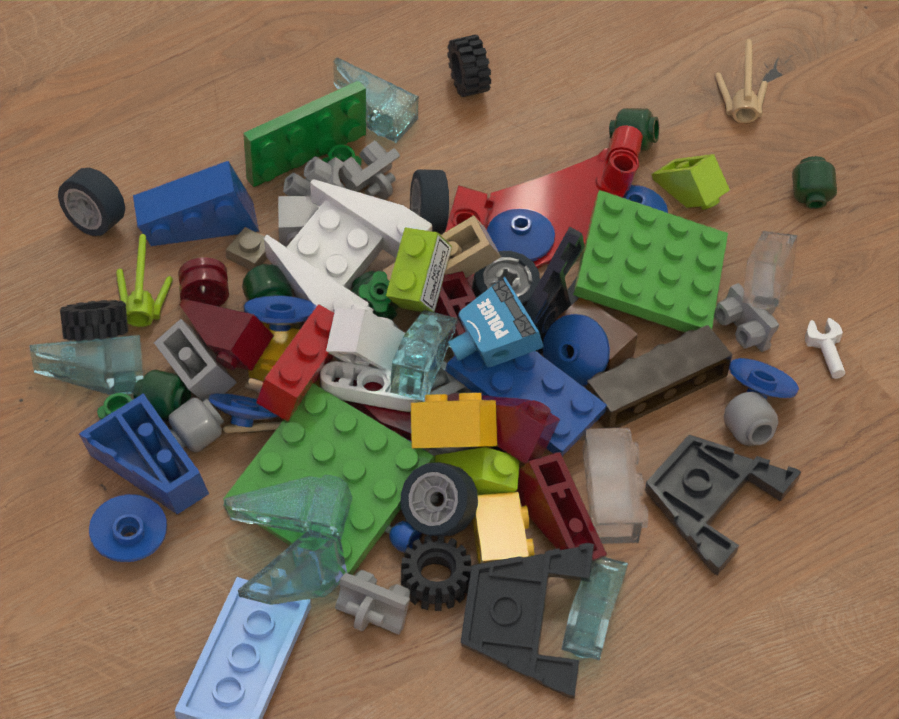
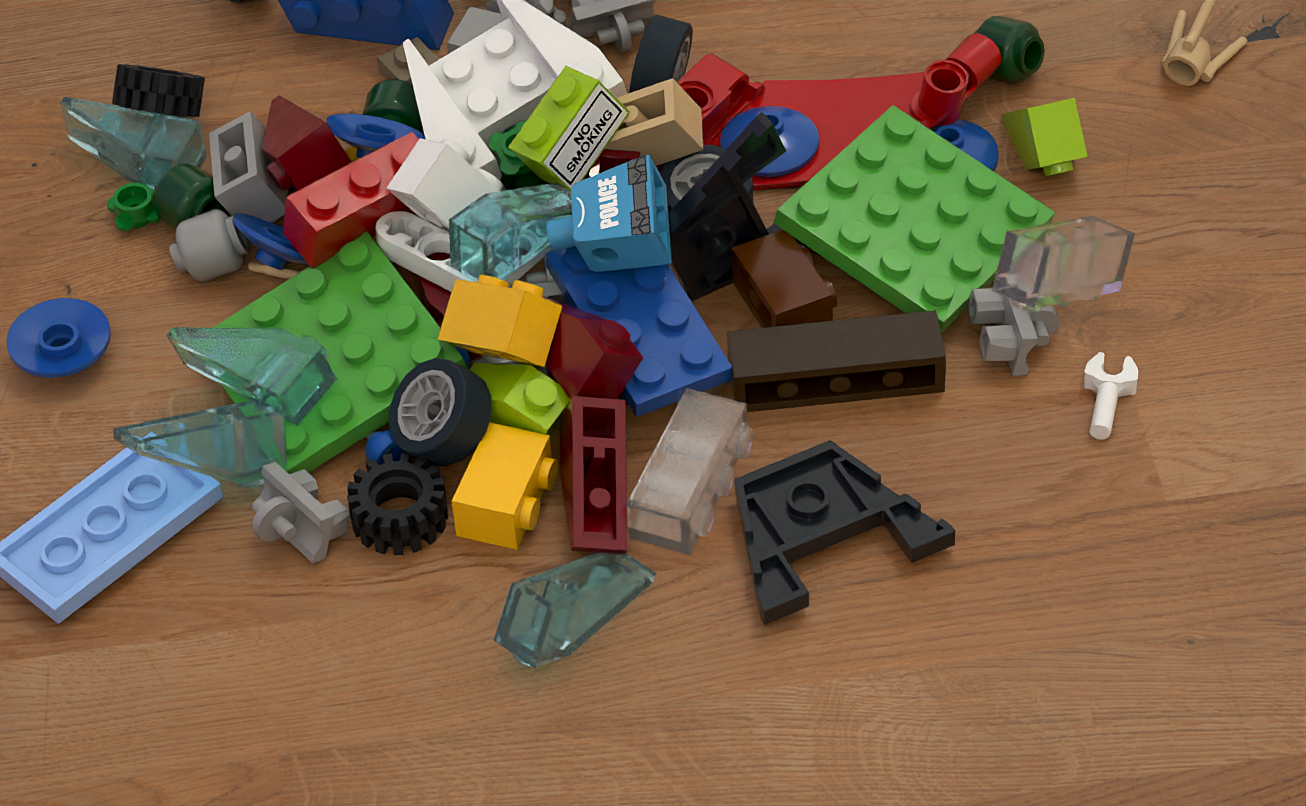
camera: 30 degrees right, 5 degrees down
blue wedge [79,394,209,514] -> none
lime plant [116,234,173,327] -> none
dark red wheel [178,257,229,307] -> none
black wing [460,543,594,699] -> none
blue dish [543,314,610,386] -> none
light grey head [724,392,779,446] -> none
blue dish [729,358,799,400] -> none
dark green head [792,156,837,209] -> none

